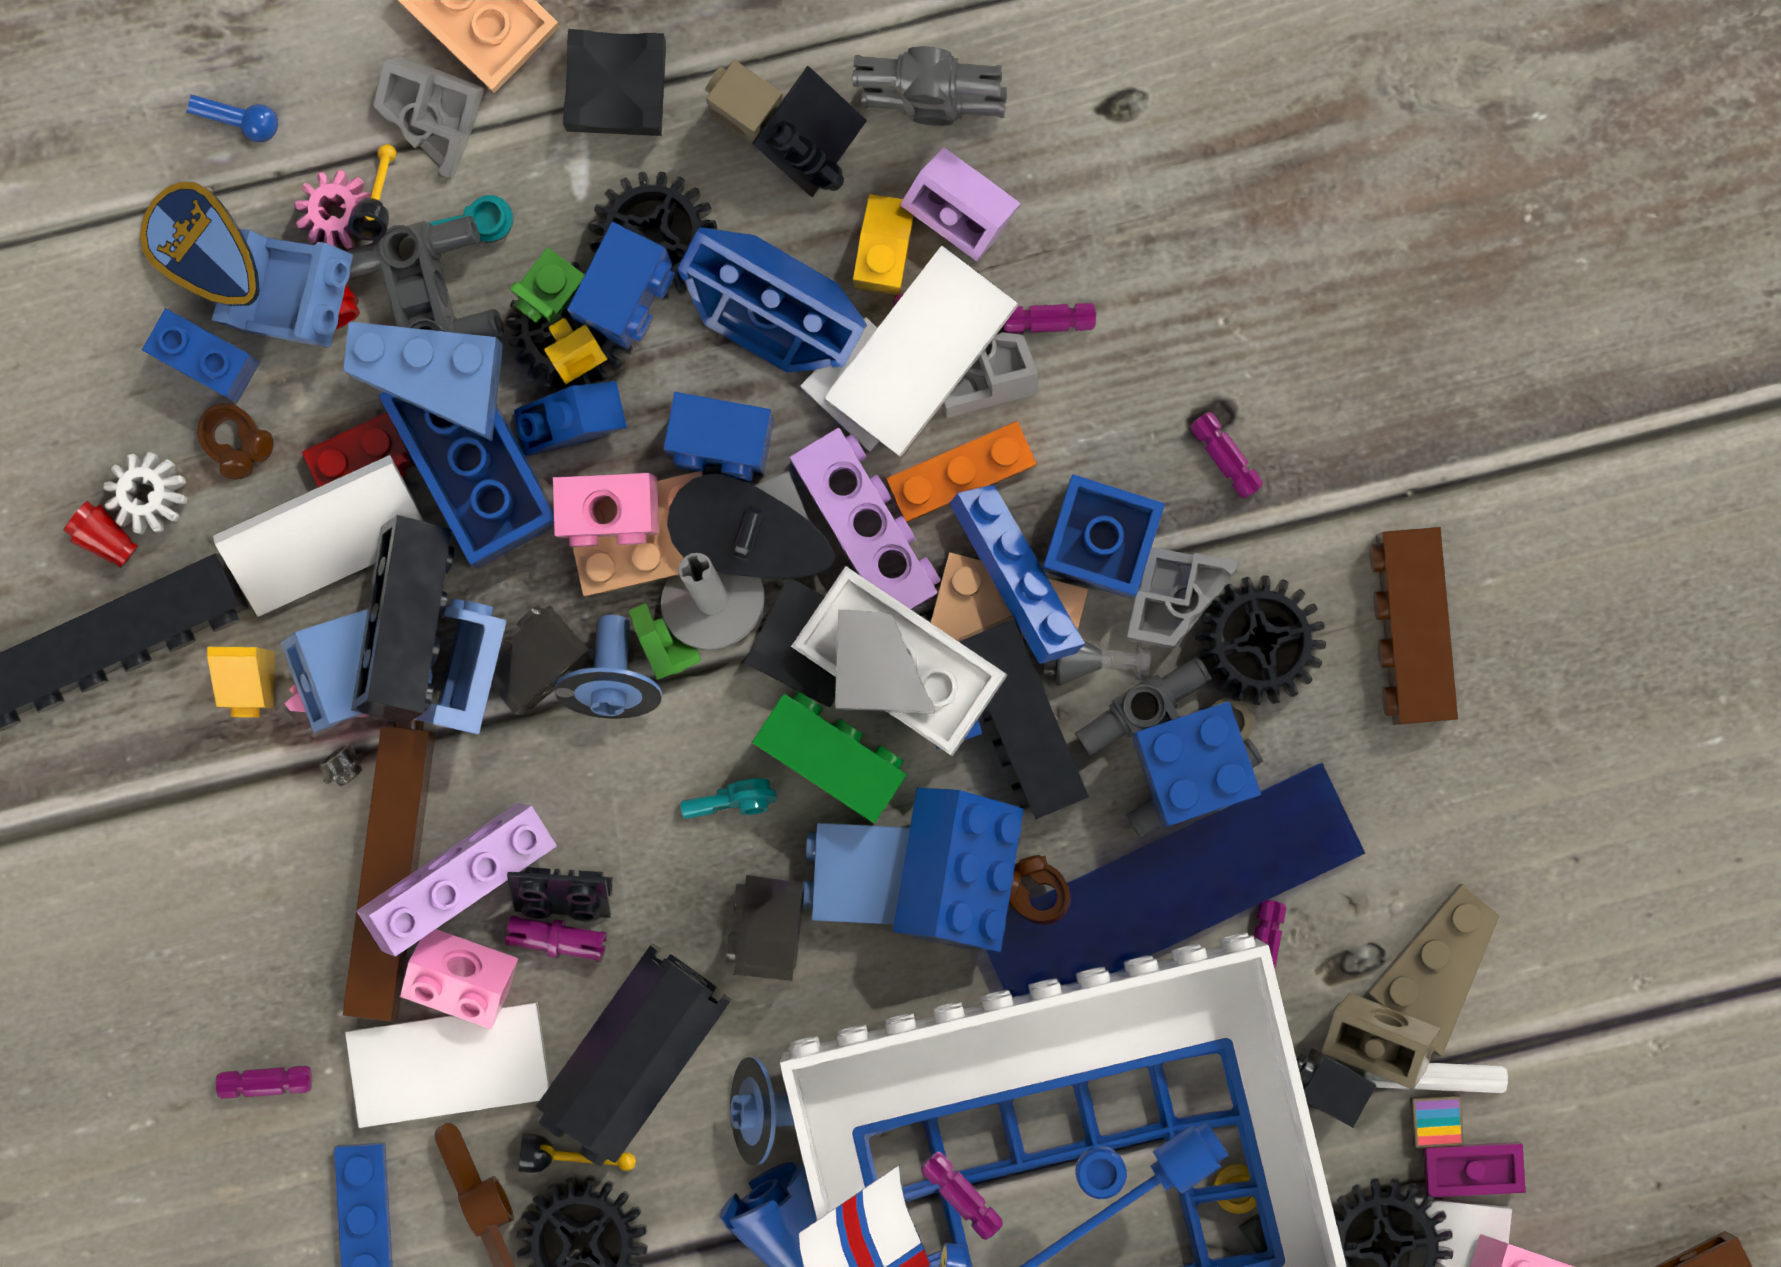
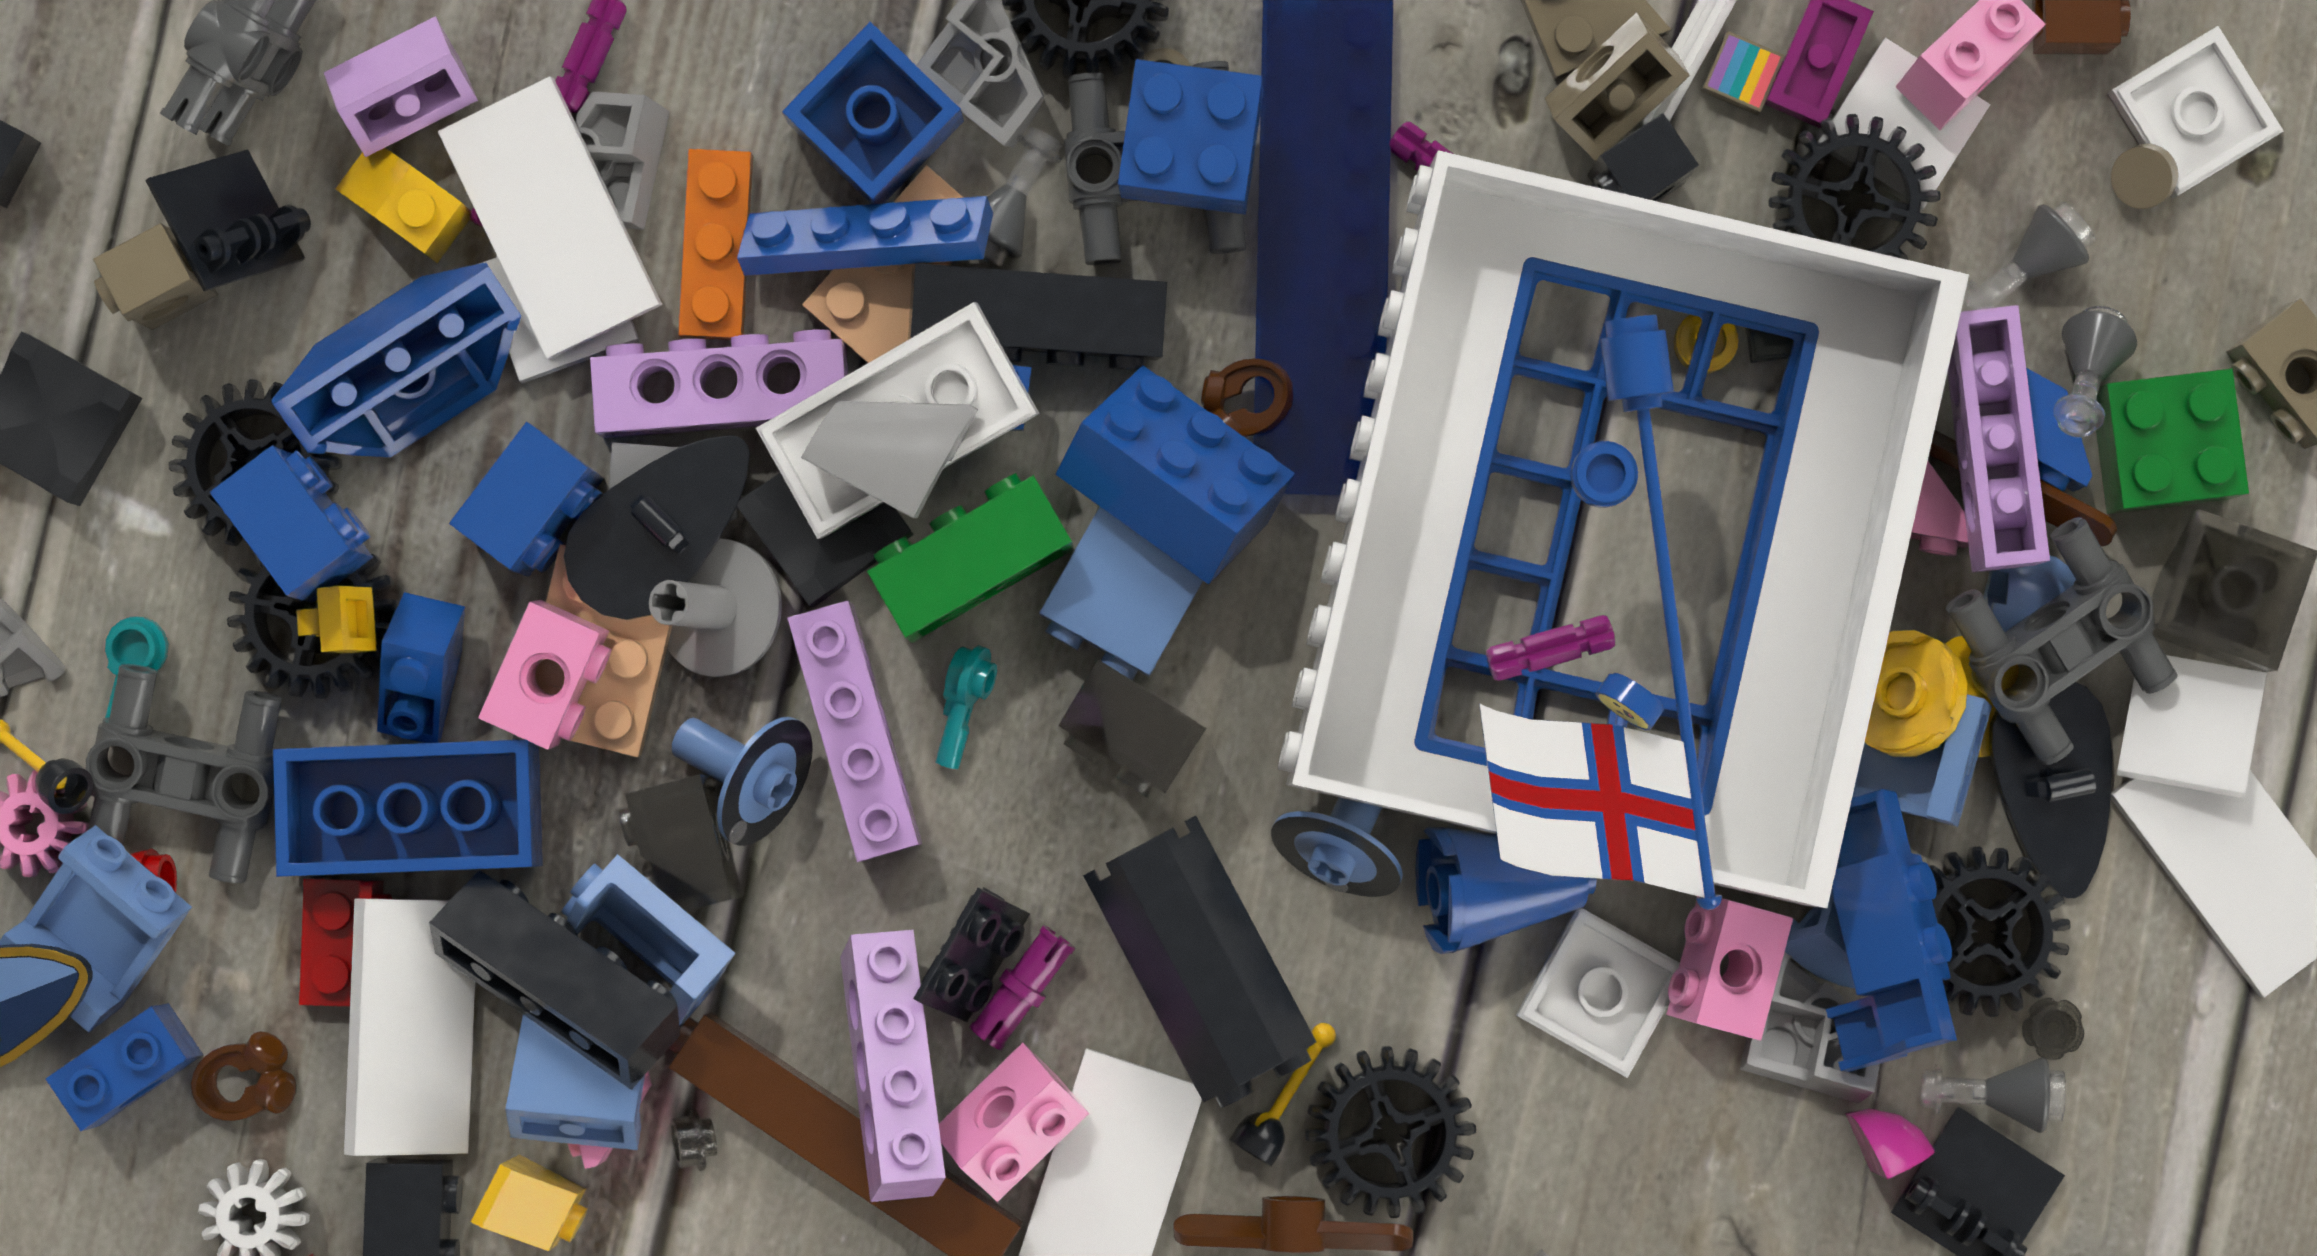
camera: 65 degrees left, 0 degrees up
medium blue wedge [343,322,503,441] -> none
bright green bracket [509,247,585,324] -> none
bright green bracket [629,603,701,680] -> none
none -> lavender brick [787,600,922,862]

